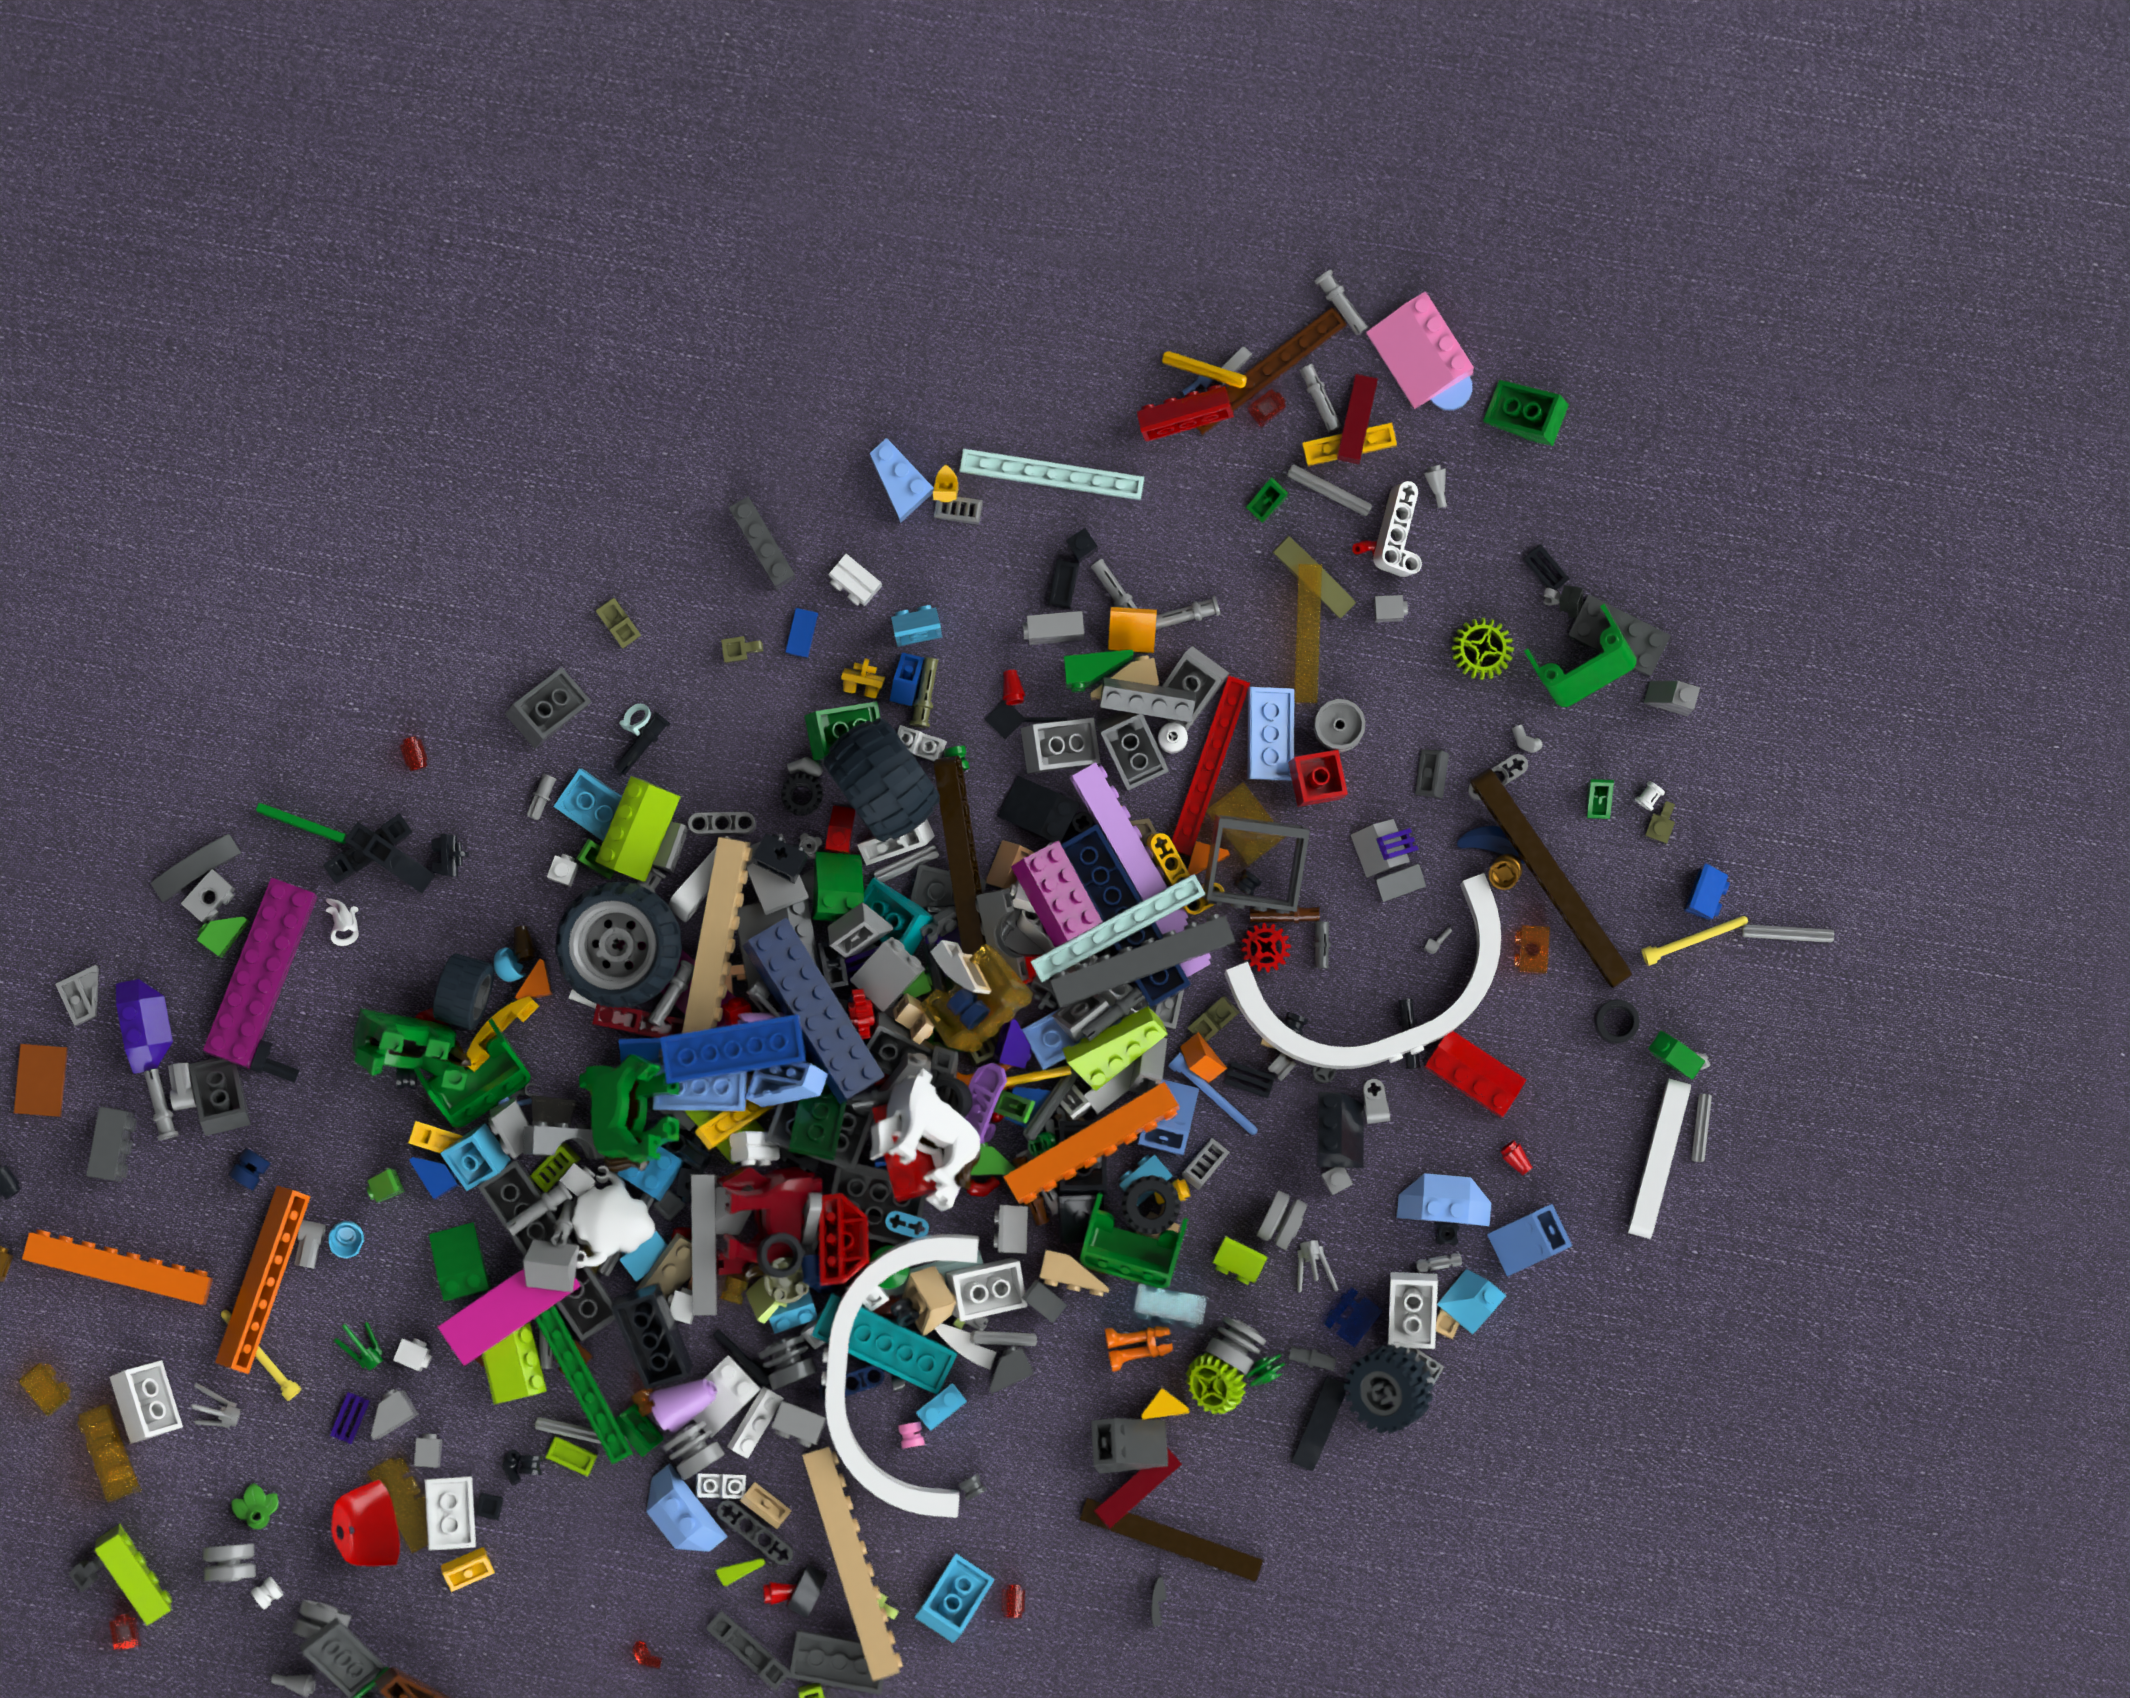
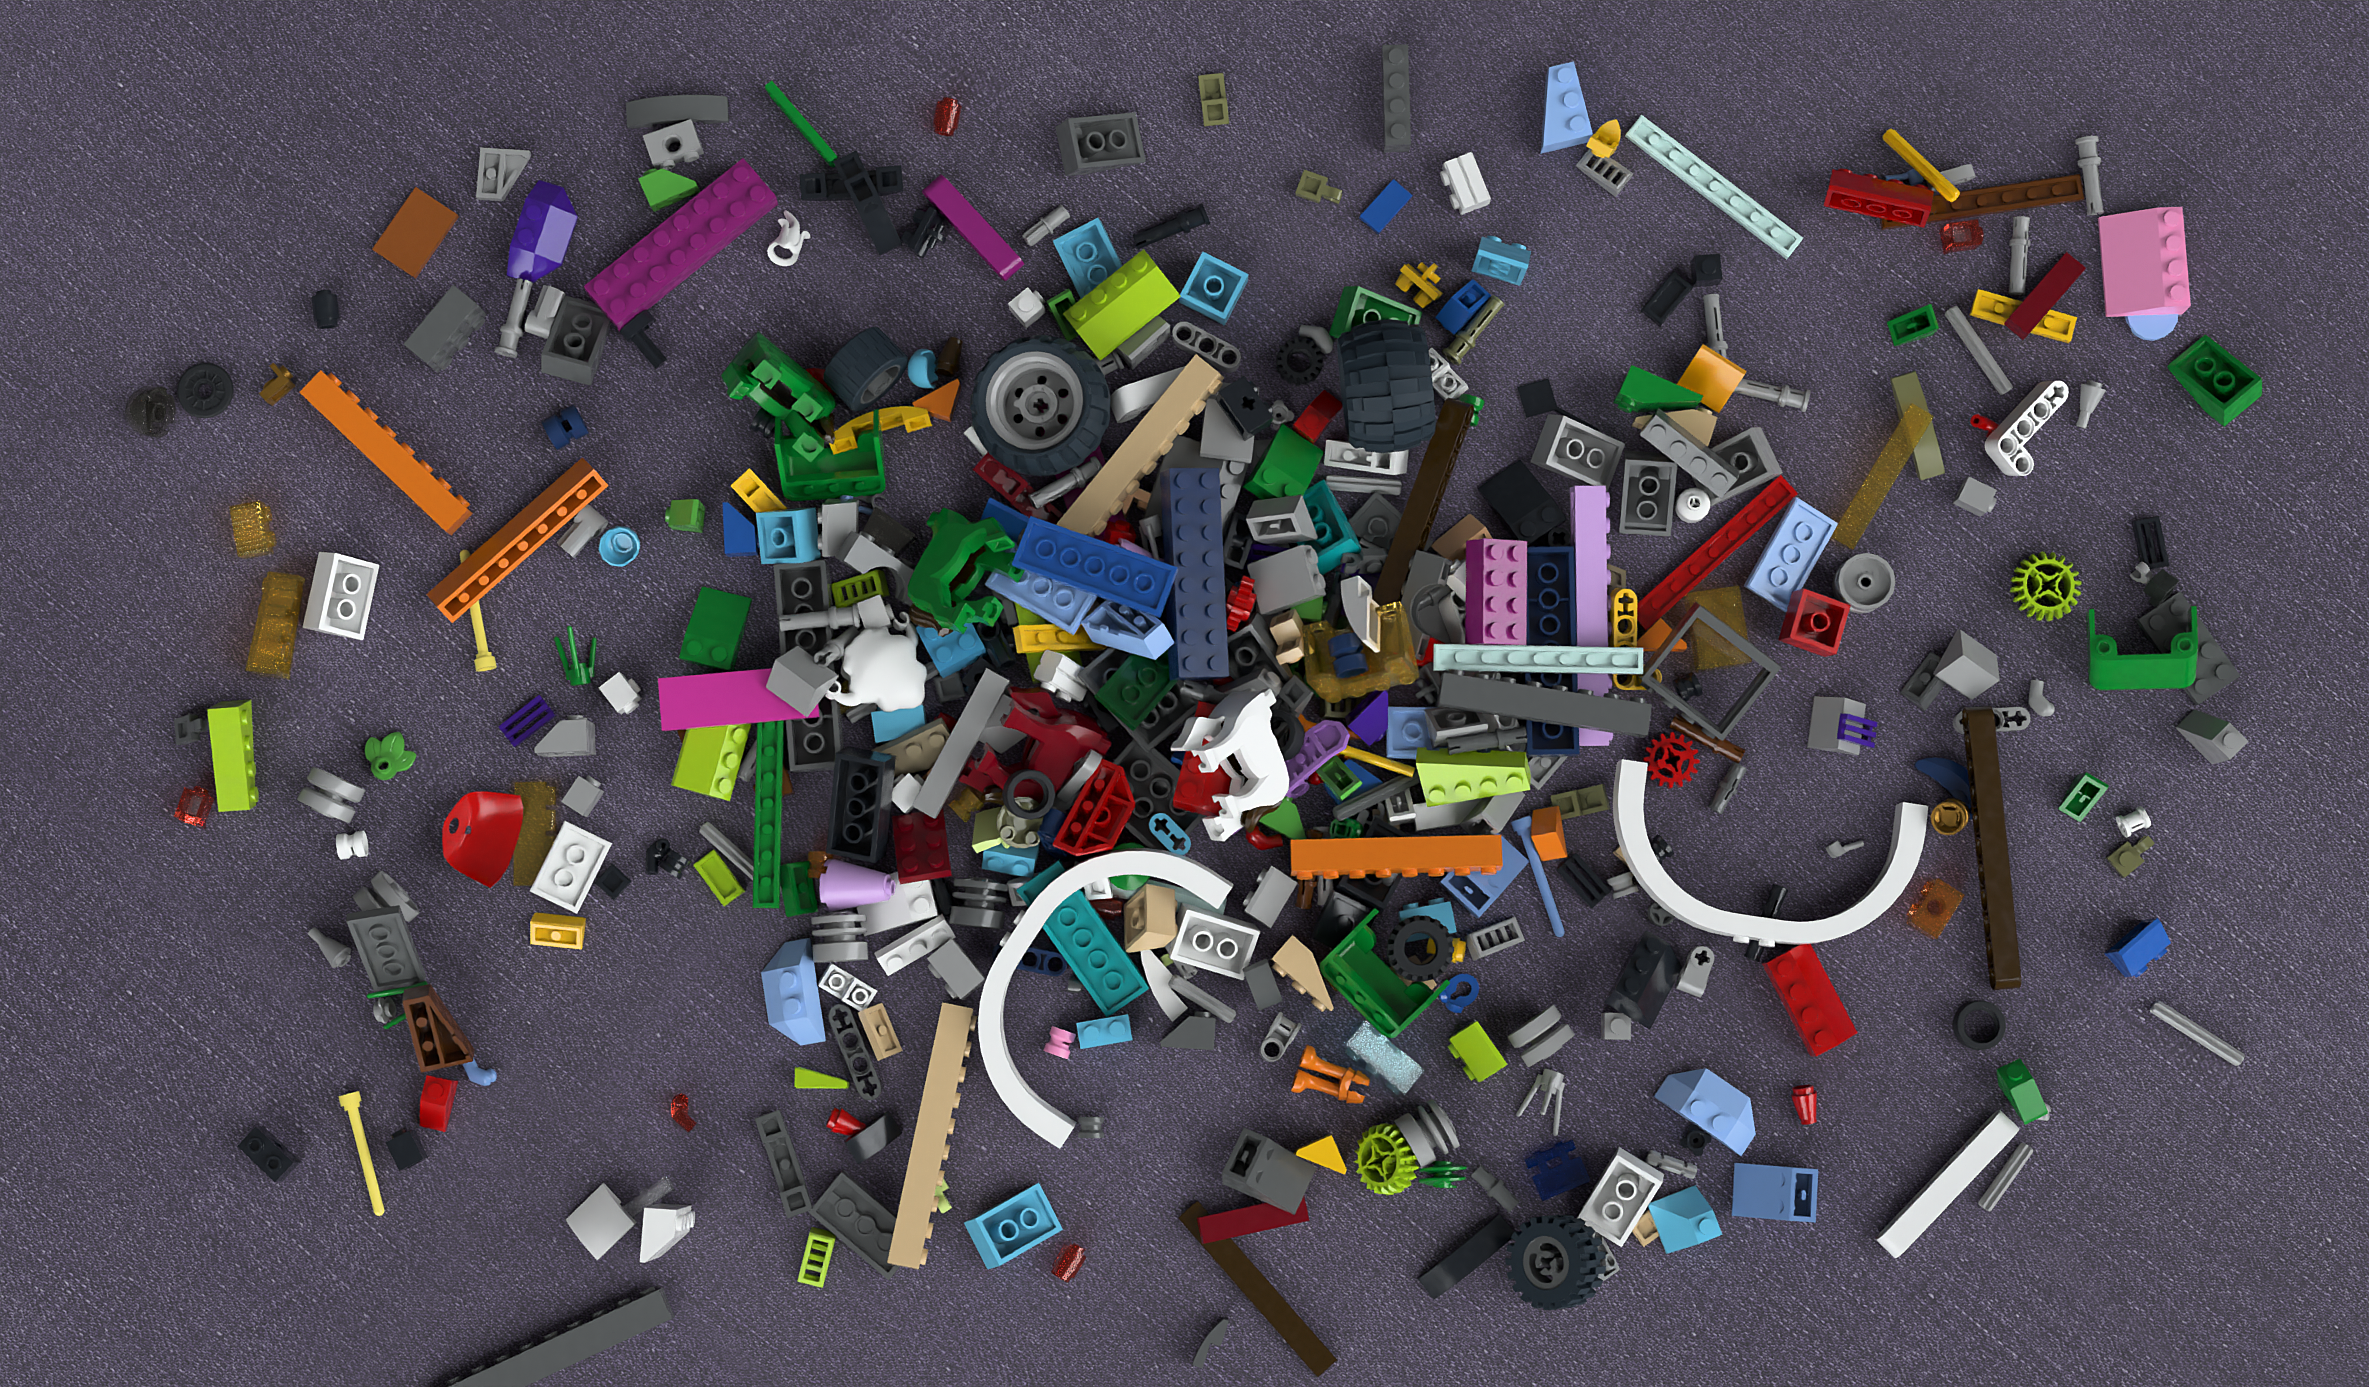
camera: 30 degrees right, 0 degrees up
light grey plant [191,1383,241,1428] -> none
light aqua piece [619,704,651,736] -> none
black wheel [890,1298,919,1327] -> none
red cone [1003,670,1026,705] -> none
light grey brick [1023,611,1084,645] -> none
slope [1375,864,1426,902] -> none
light yellow piece [1641,916,1748,966] -> none
none -> dark red plate [892,808,952,884]
none -> magenta beam [922,174,1024,282]
none -> medium azure brick [1179,252,1249,326]
none -> light grey piece [1259,1011,1302,1062]
none -> blue piece [1439,974,1479,1013]
none -> light grey slope [1933,629,2000,700]

